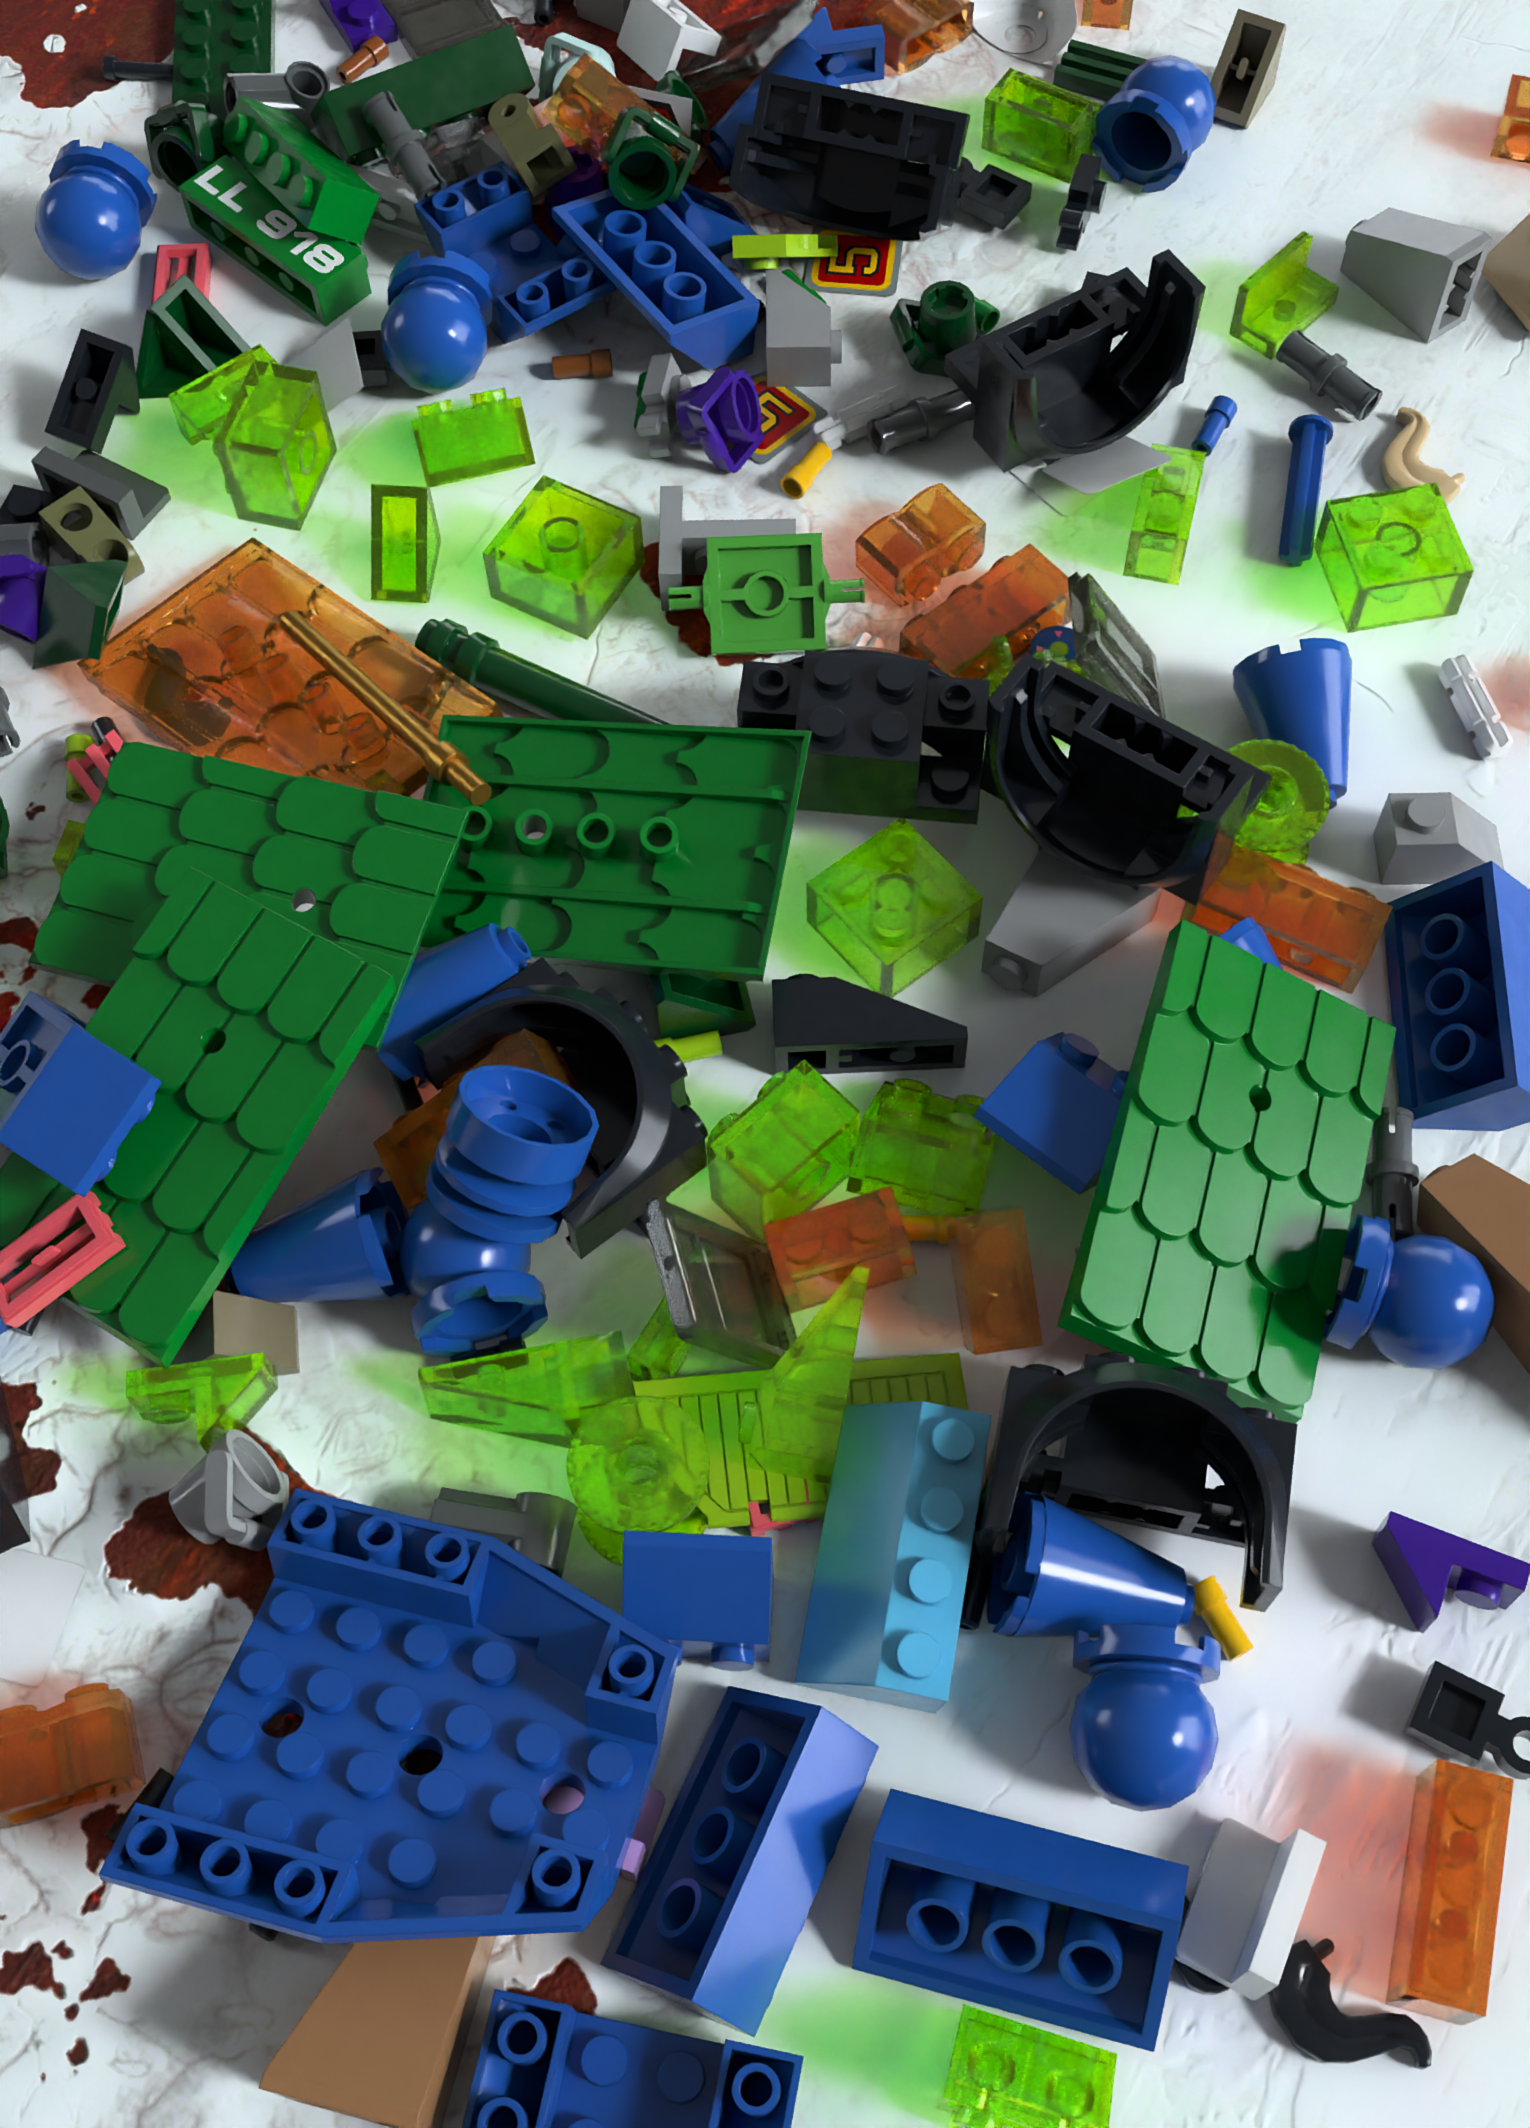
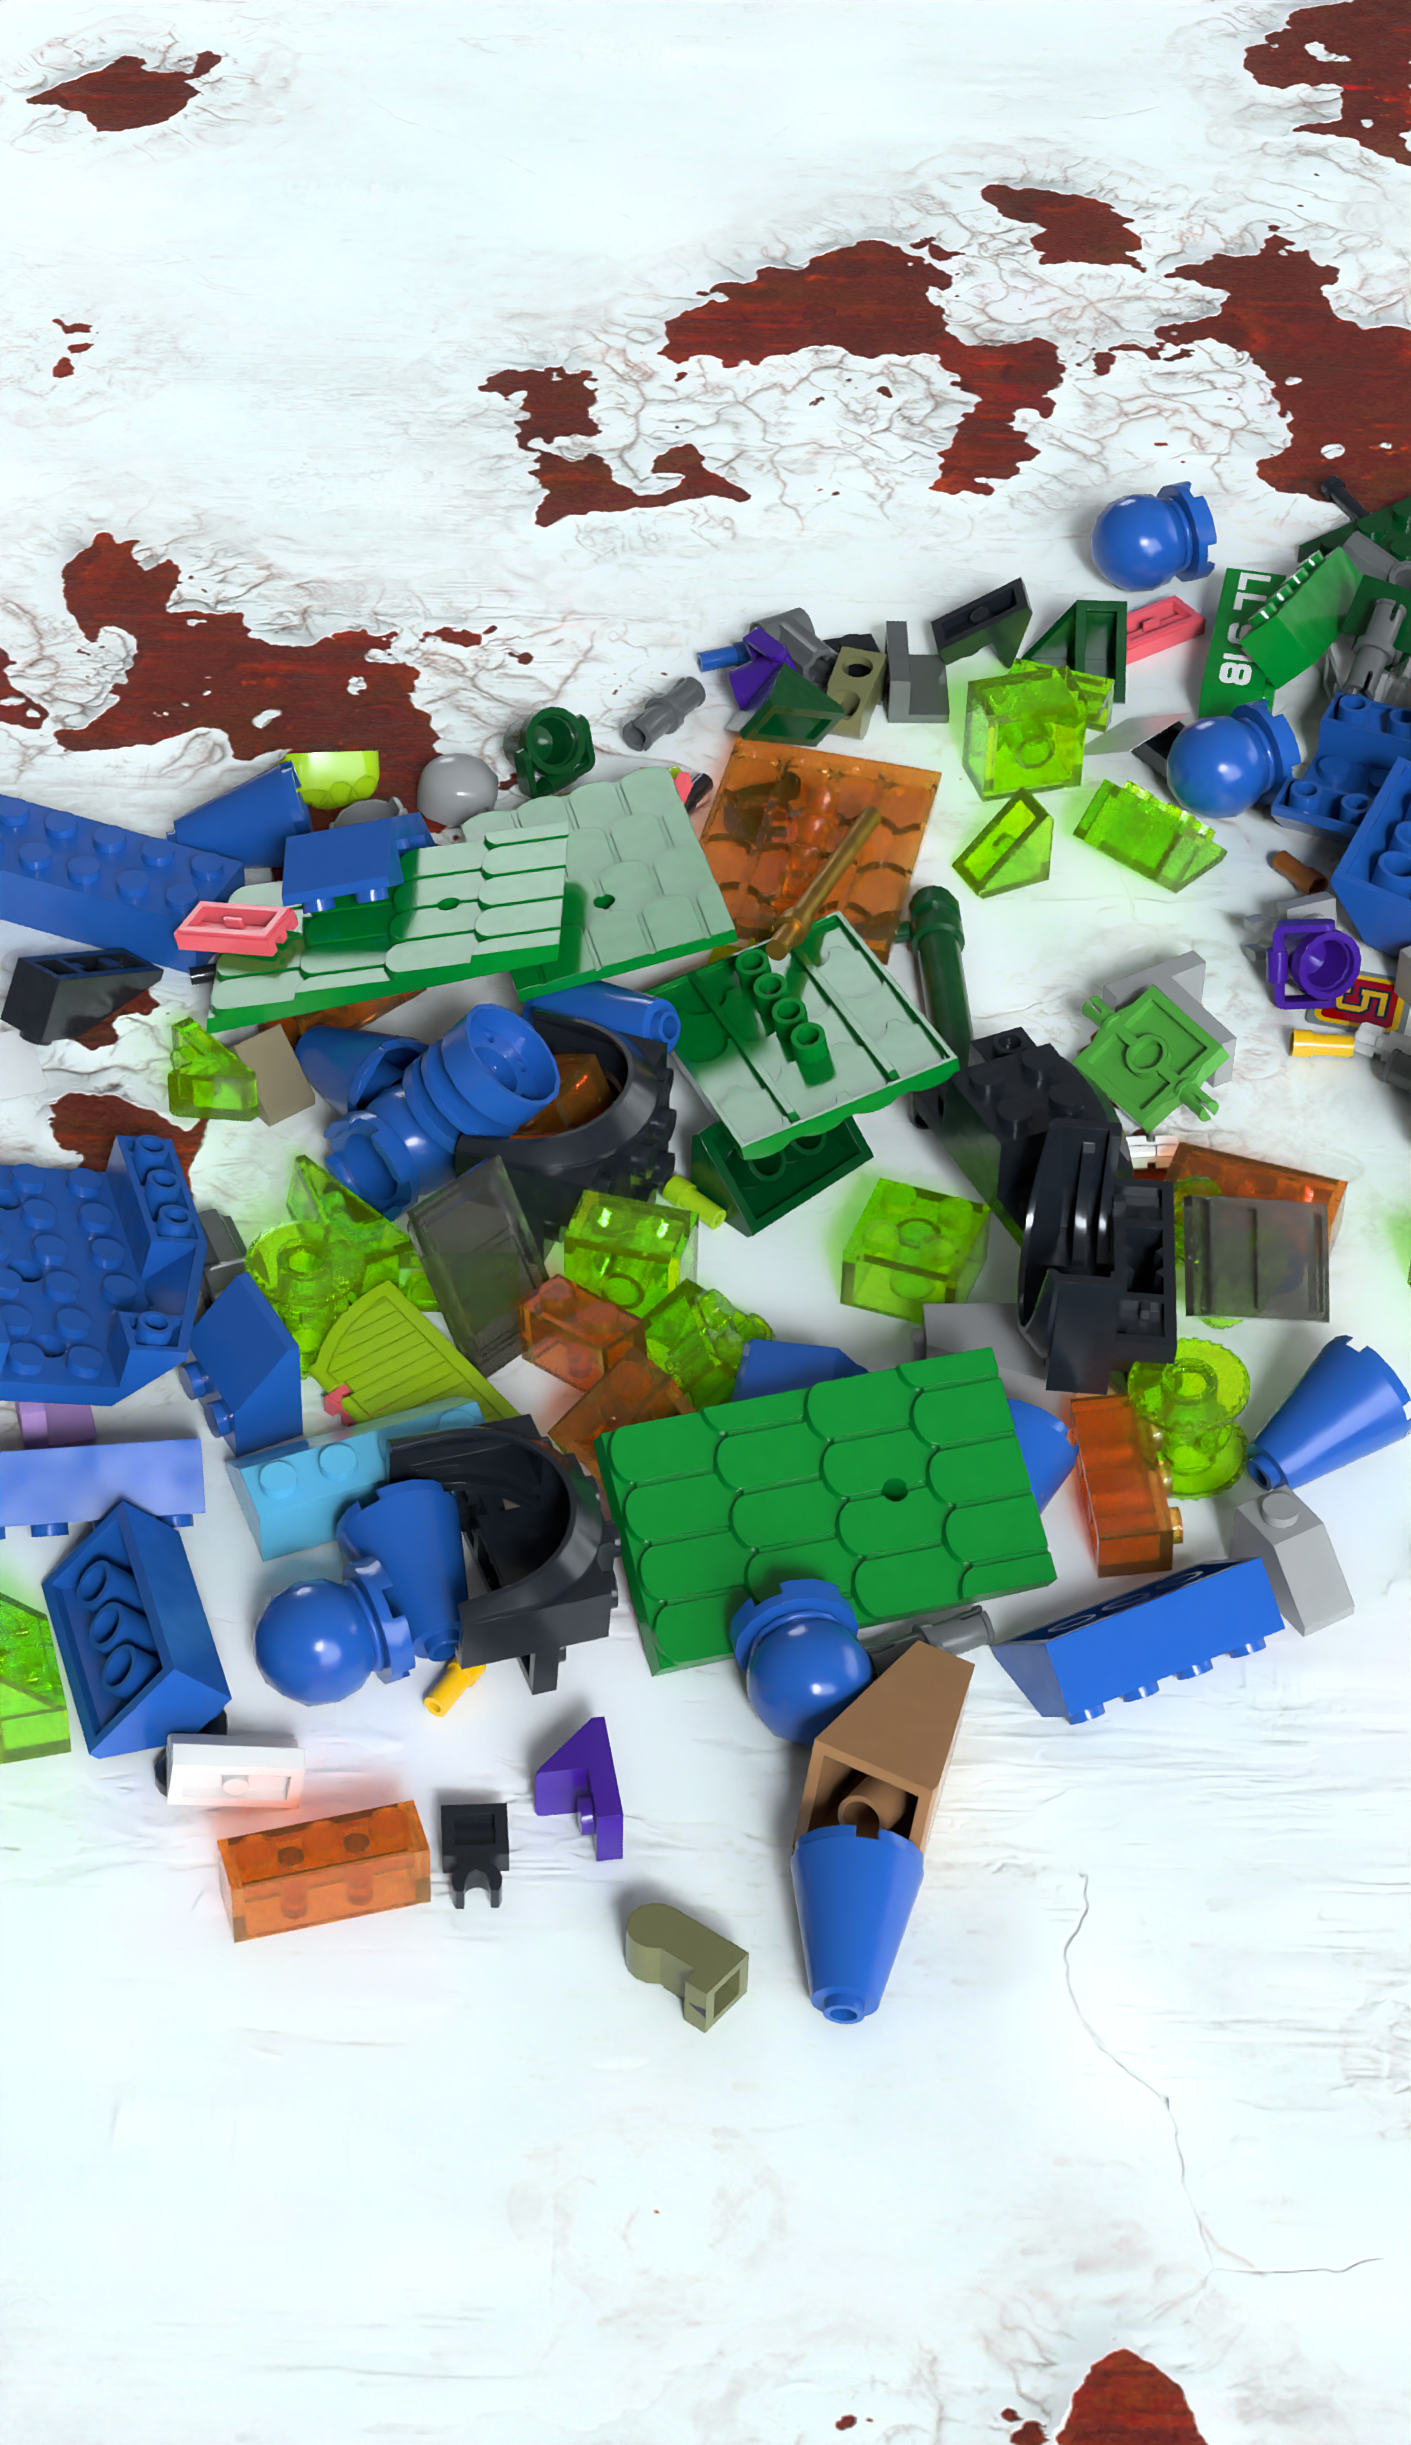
camera: 55 degrees right, 20 degrees down
dark green piece [144,100,234,193] -> none
light grey piece [169,1429,289,1551] -> none
clear neon green brick [482,475,645,640] -> none
clear neon green slope [738,1266,870,1484] -> none
black slope [772,973,968,1076] -> none
clear orange brick [855,483,986,607] -> none
black piece [1268,1938,1432,2070] -> none

